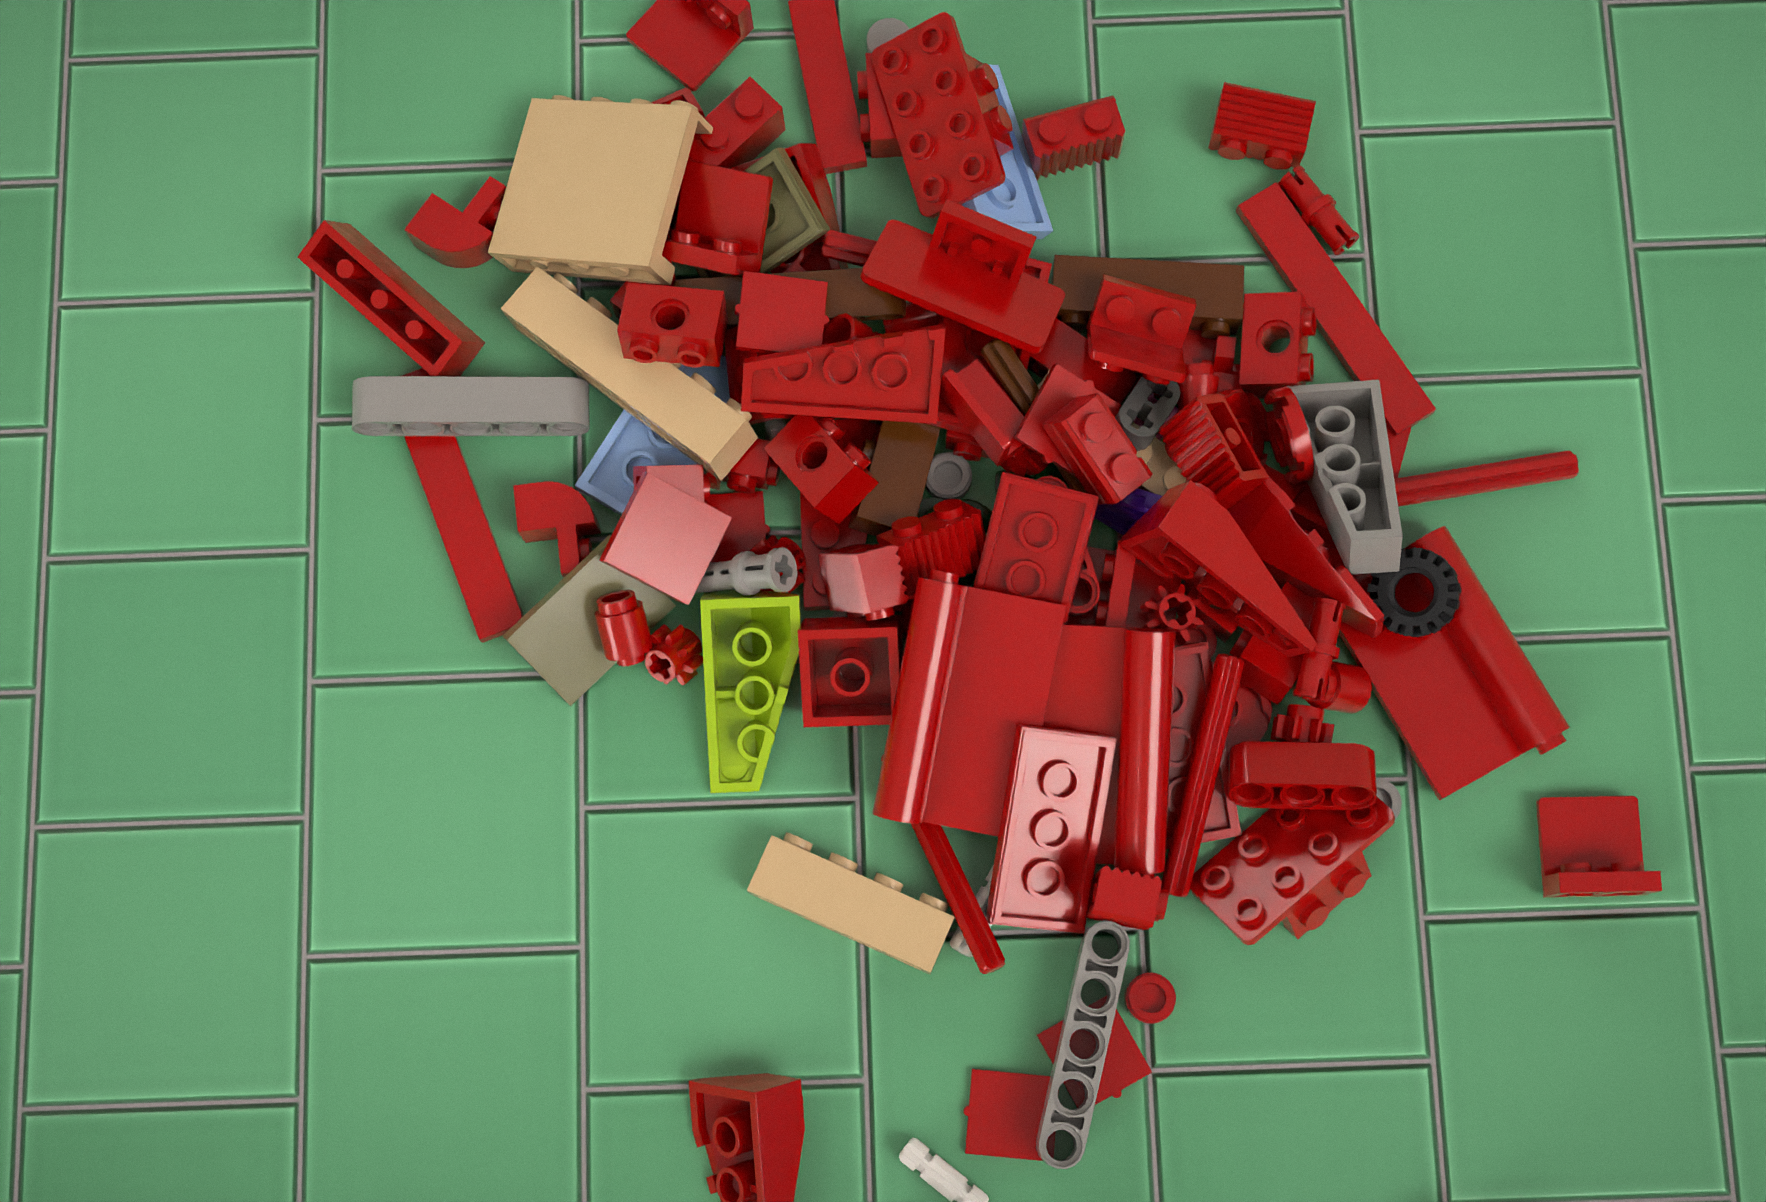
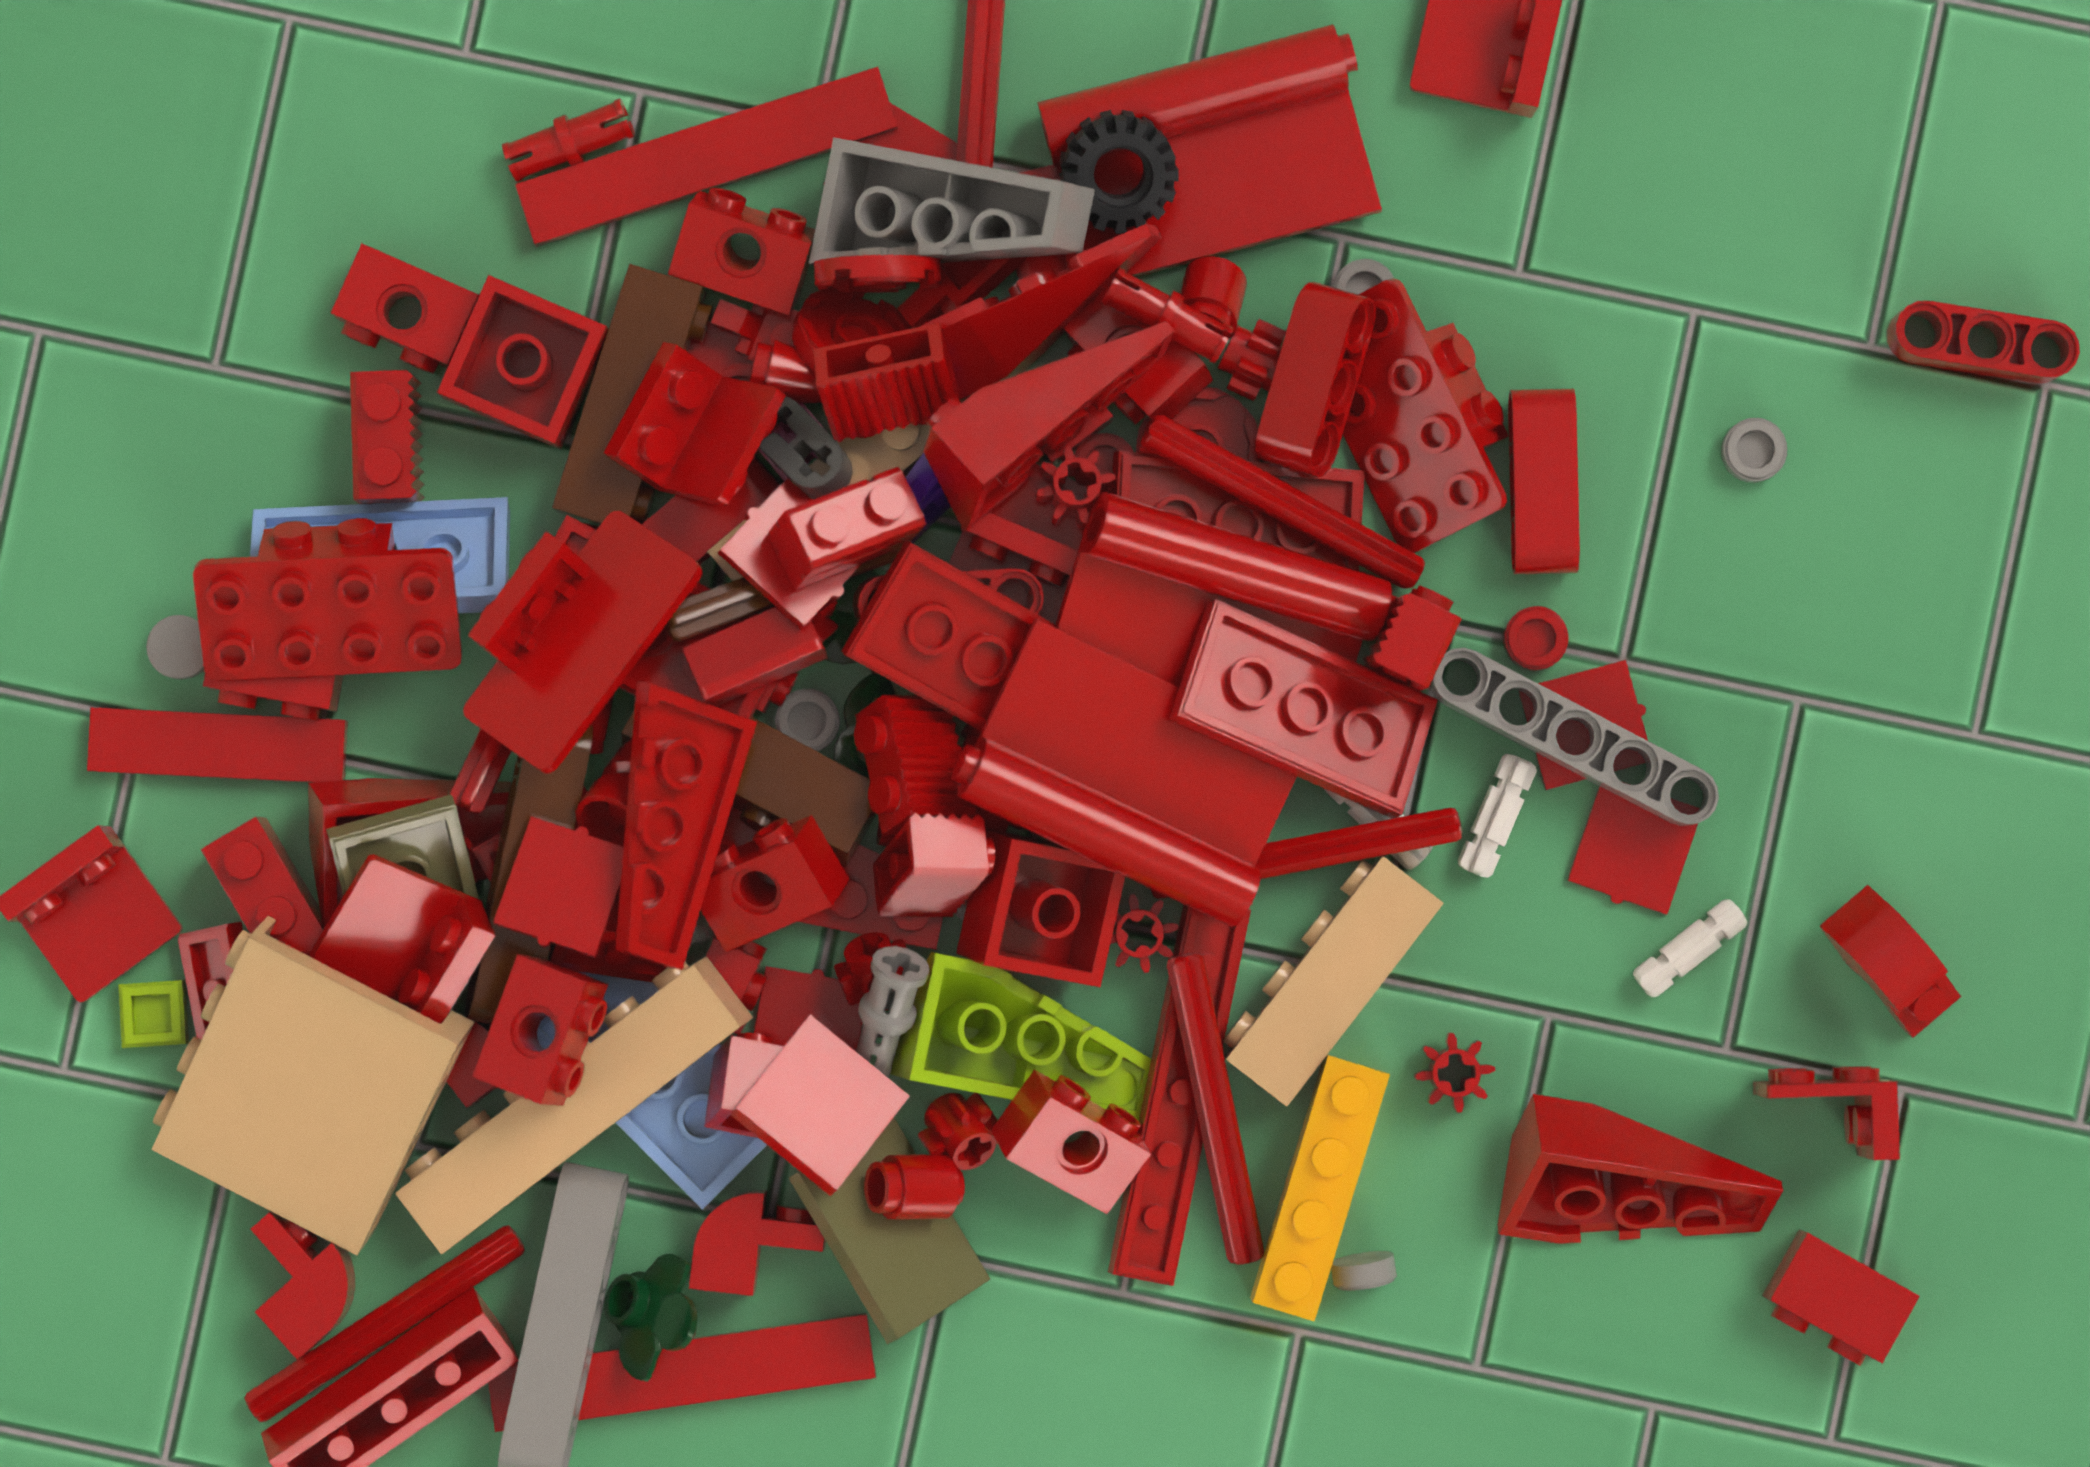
camera: 80 degrees left, 10 degrees up
red brick [1208,82,1316,170] -> none
none -> lime tile [118,980,189,1048]
none -> red axle [244,1225,525,1422]
none -> red brick [331,243,479,374]
none -> red brick [437,275,609,450]
none -> dark green plate [604,1254,698,1382]
none -> brick [990,1069,1151,1214]
none -> red tile [1107,904,1251,1286]
none -> red gear [1110,894,1179,973]
none -> red axle [1167,953,1265,1265]
none -> yellow brick [1250,1055,1390,1322]
none -> light grey tile [1331,1251,1397,1291]
none -> red gear [1414,1032,1495,1113]
none -> white axle [1458,754,1537,878]
none -> red beam [1508,388,1580,574]
none -> light grey tile [1721,418,1787,483]

